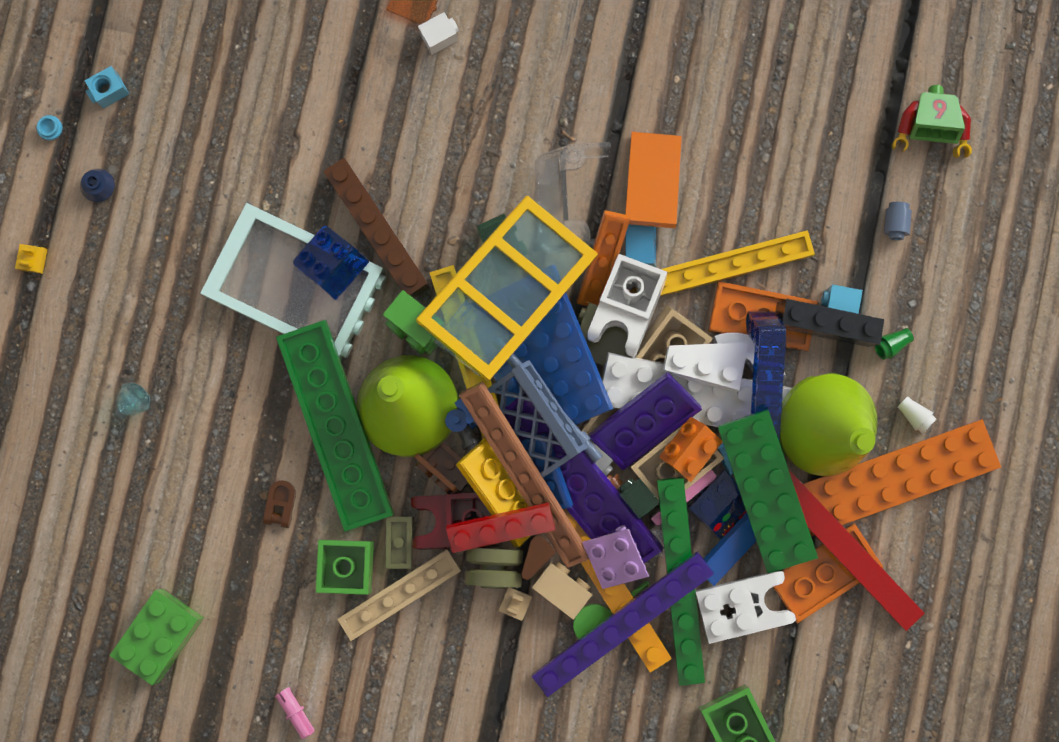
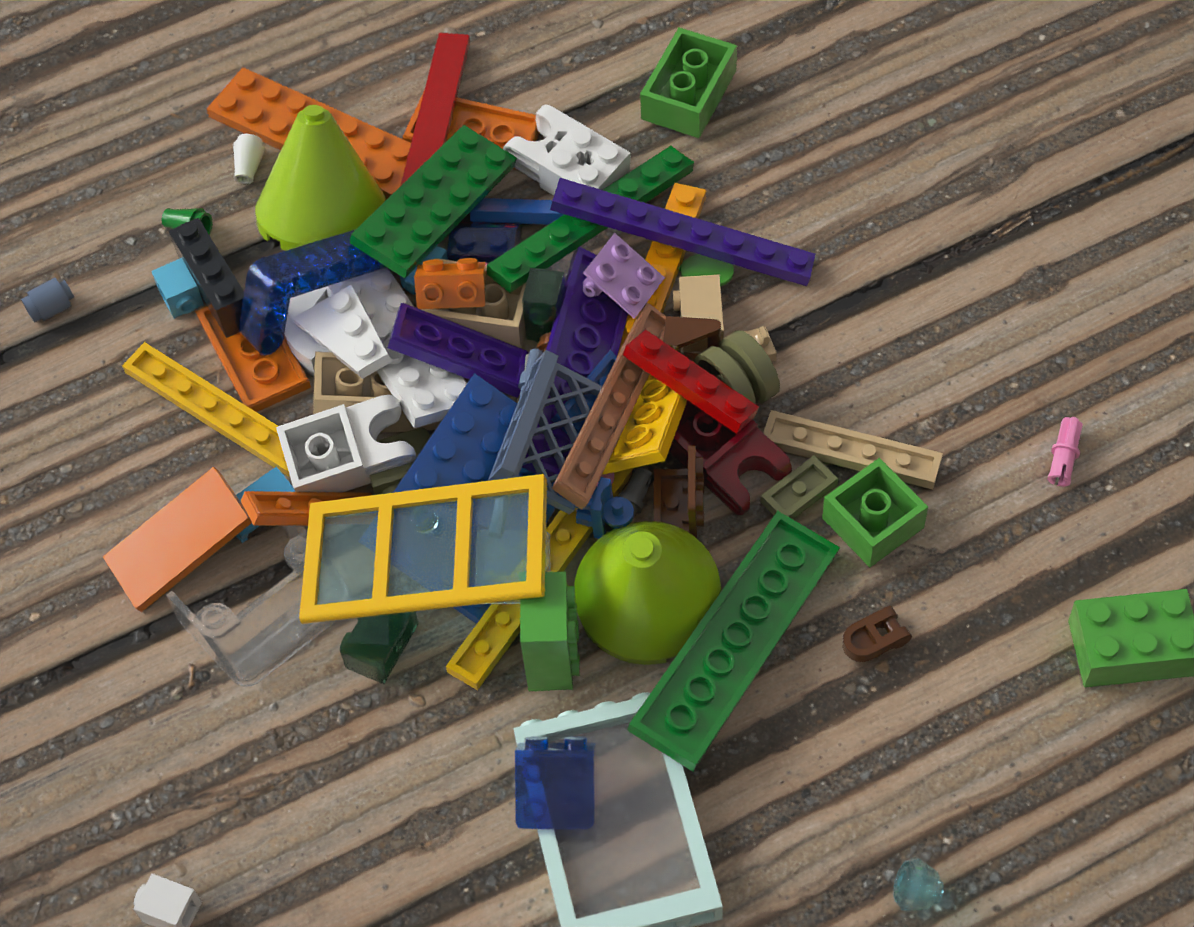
camera: 130 degrees left, 25 degrees down
reddish brown brick [323,158,430,298] -> none

